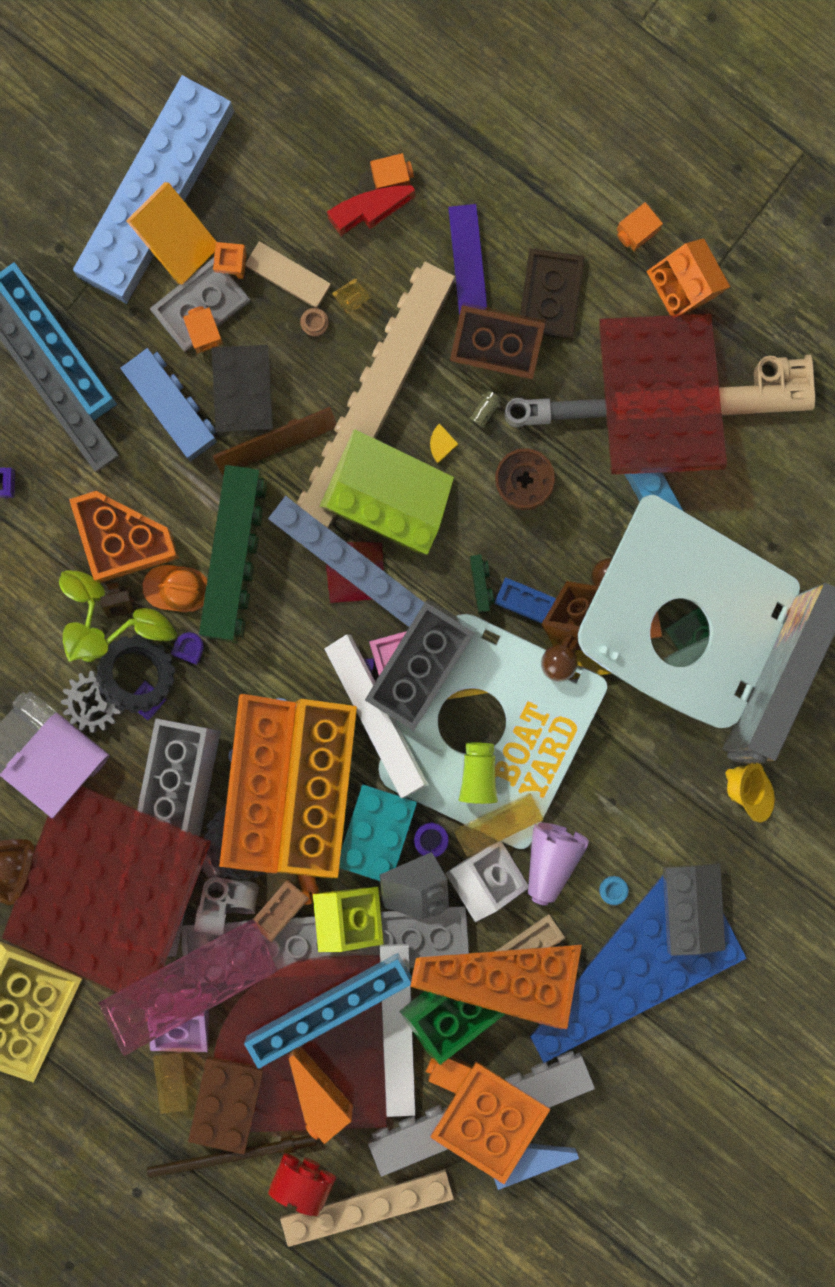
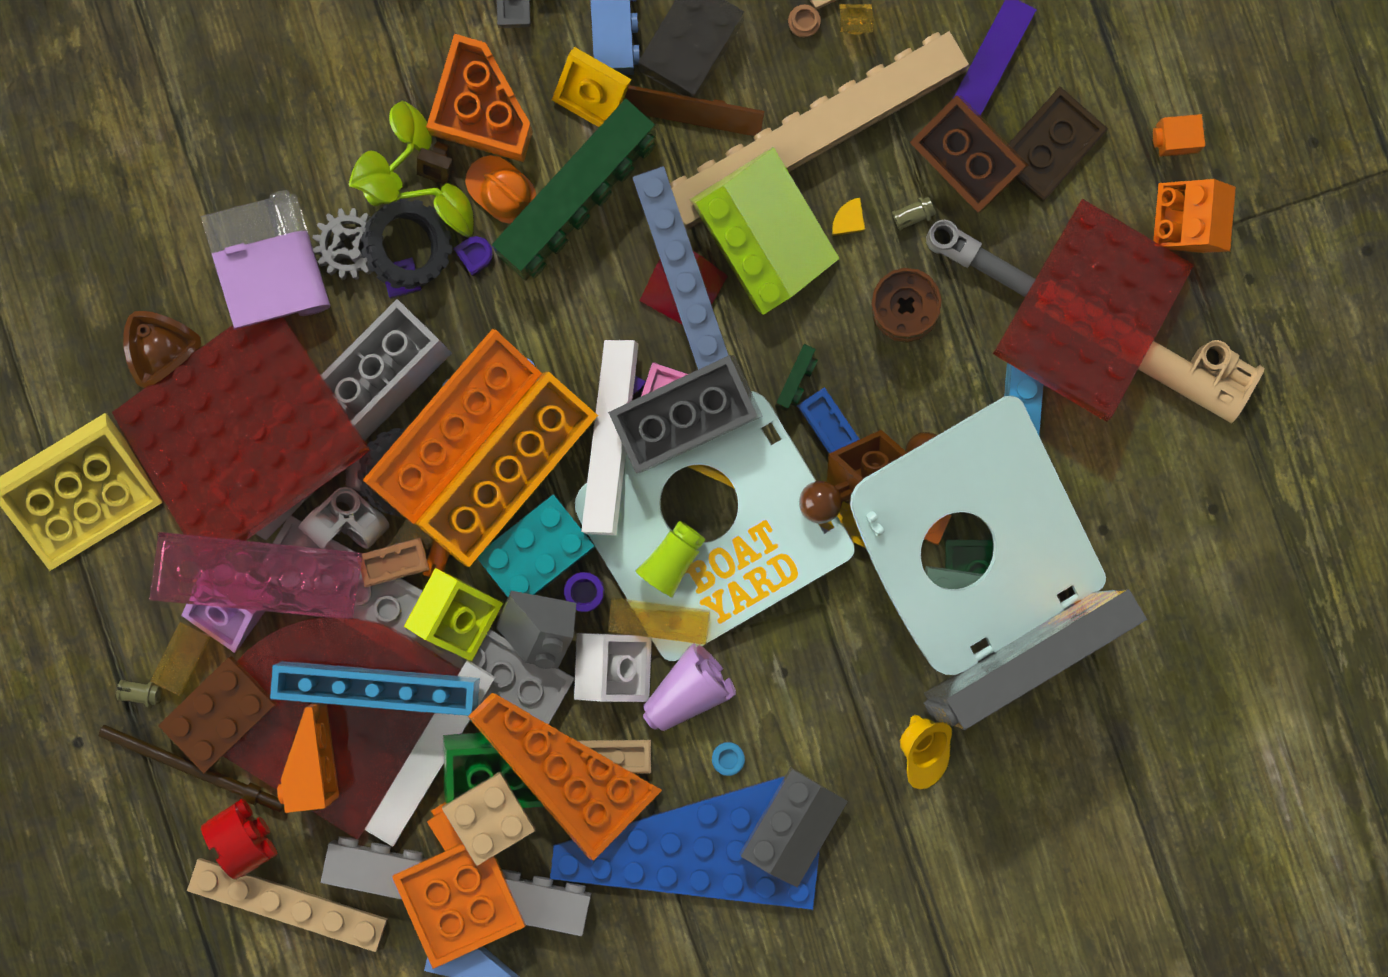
camera: 25 degrees right, 0 degrees up
none -> olive pin [116,680,162,708]
none -> tan plate [442,772,535,866]
none -> yellow plate [552,47,632,127]

